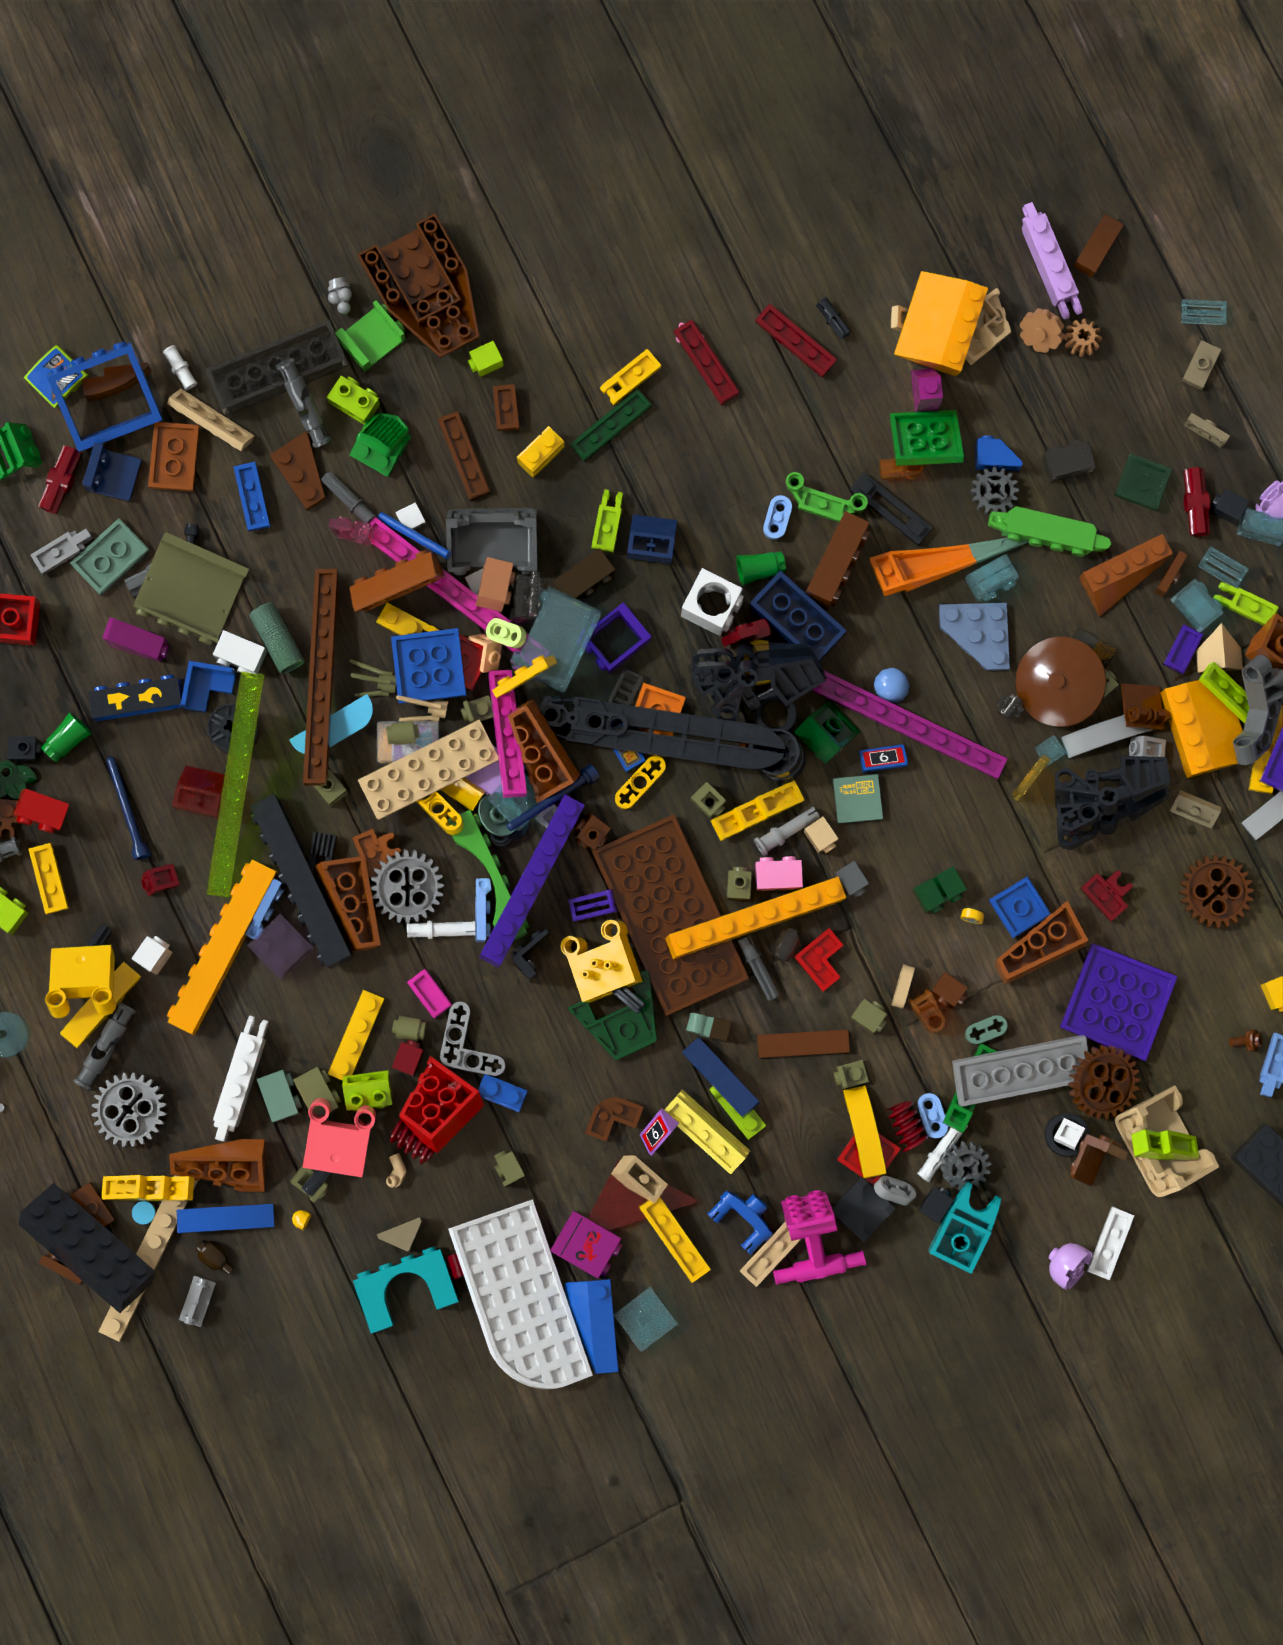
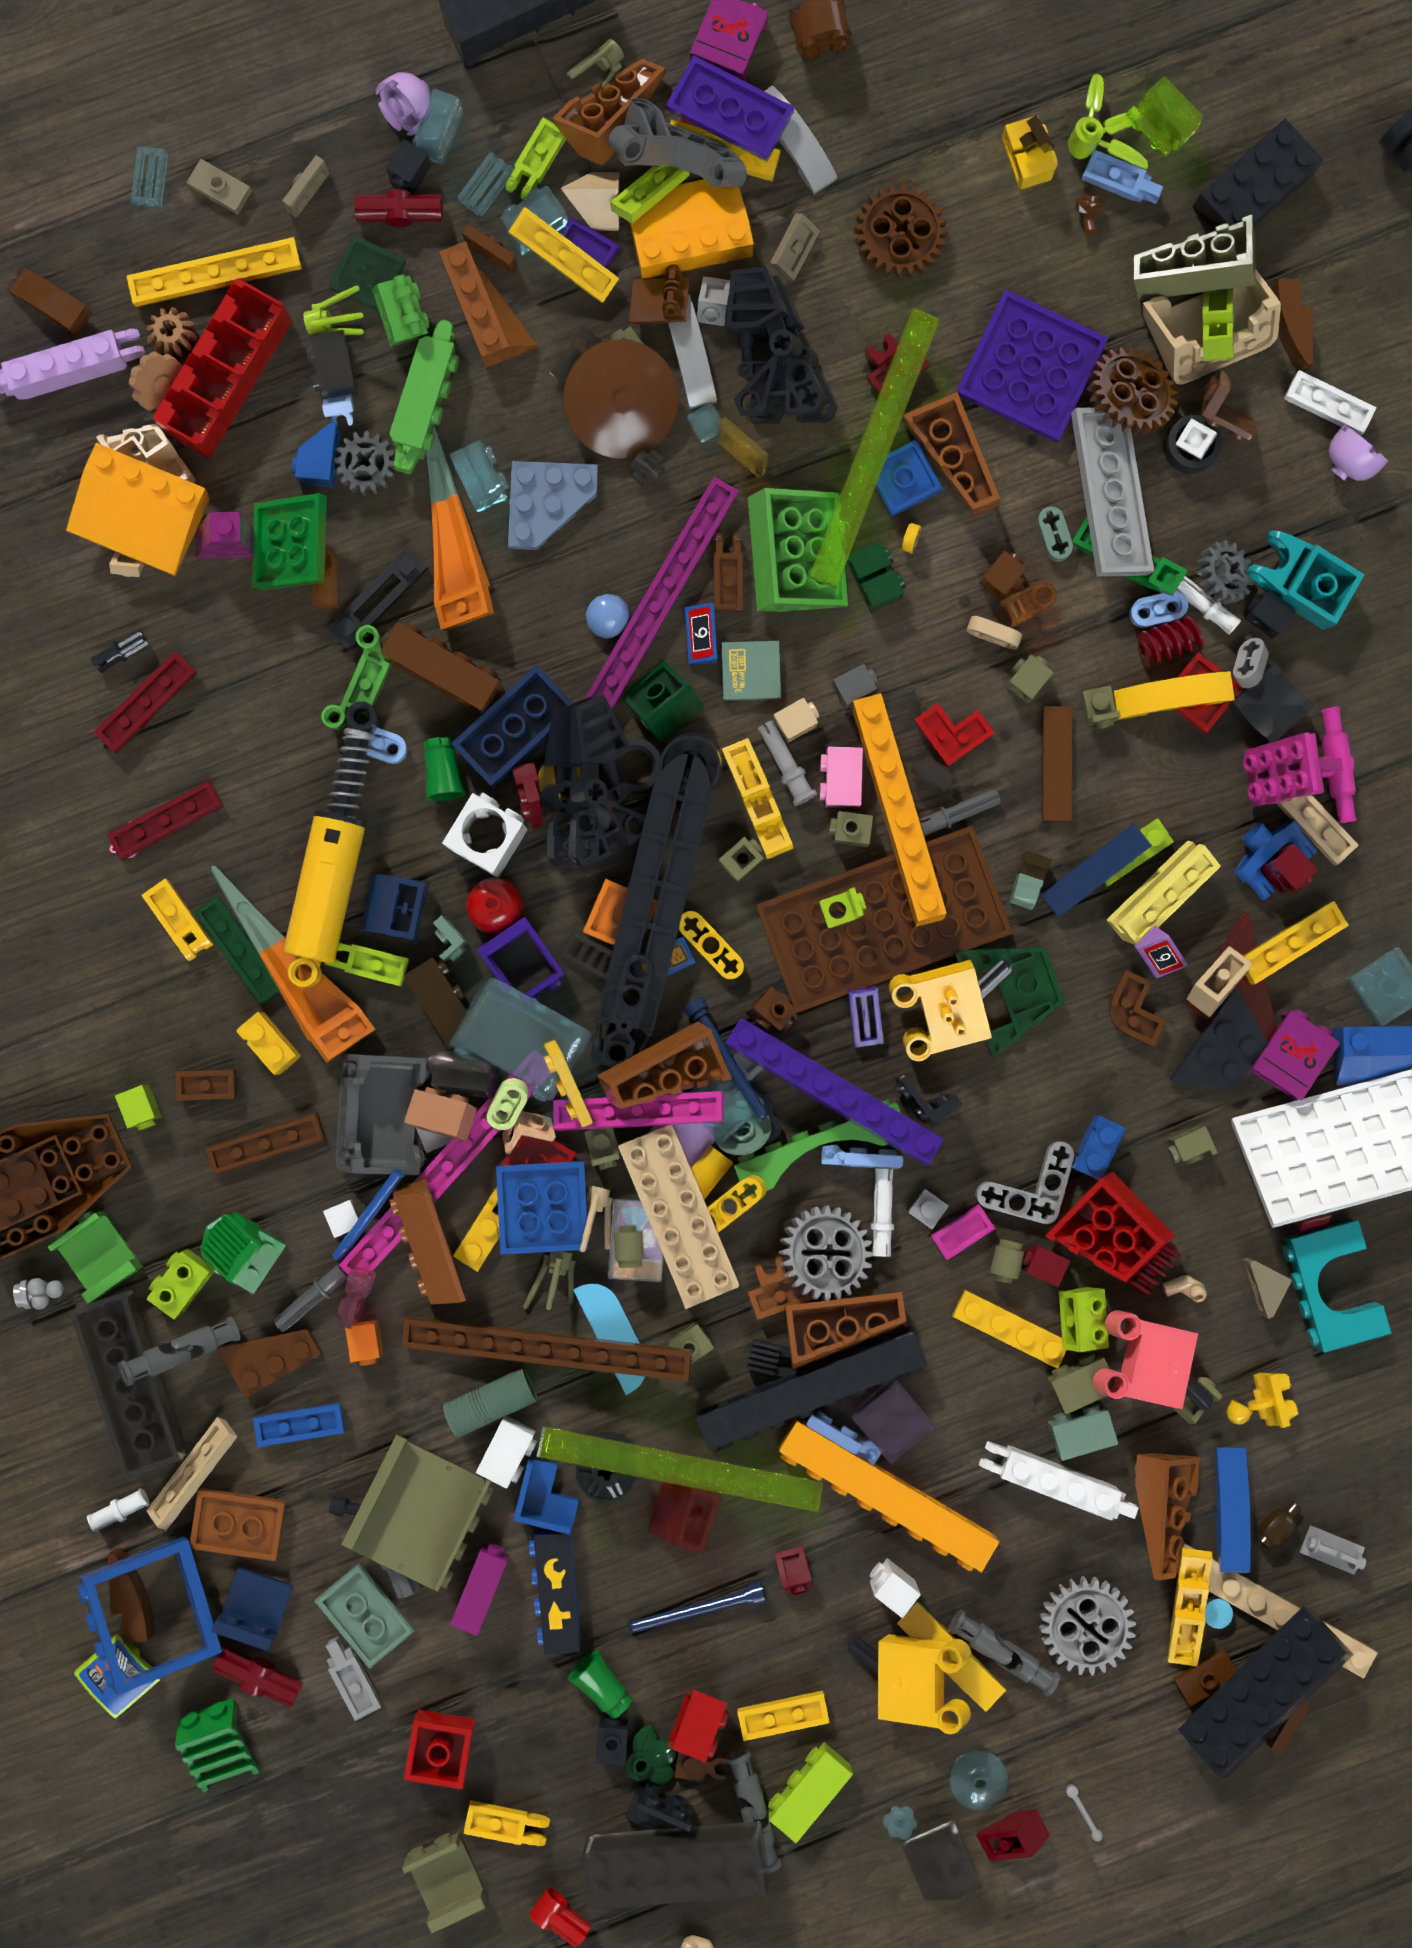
camera: 85 degrees left, 5 degrees up
none -> yellow plate [127,237,302,307]
none -> red piece [153,278,292,460]
none -> orange plate [211,865,376,1063]
none -> yellow piece [283,701,379,988]
none -> lime plant [304,285,364,337]
none -> light blue tile [322,394,355,426]
none -> orange brick [345,1319,384,1366]
none -> bright green brick [372,274,429,347]
none -> sand green bracket [433,915,468,961]
none -> red cylinder [466,877,524,935]
none -> yellow plate [508,207,619,303]
none -> reddish brown hinge [714,532,743,612]
none -> bright green slope [748,488,848,612]
none -> clear neon green plate [809,308,940,588]
none -> lime bracket [819,887,866,928]
none -> light grey plate [908,1189,948,1229]
none -> olive wedge [1134,215,1256,301]
none -> black wing [1169,988,1268,1090]
none -> yellow hips [1248,1372,1298,1428]
none -> dark red brick [1260,844,1318,894]
none -> reddish brown slope [1271,279,1313,373]

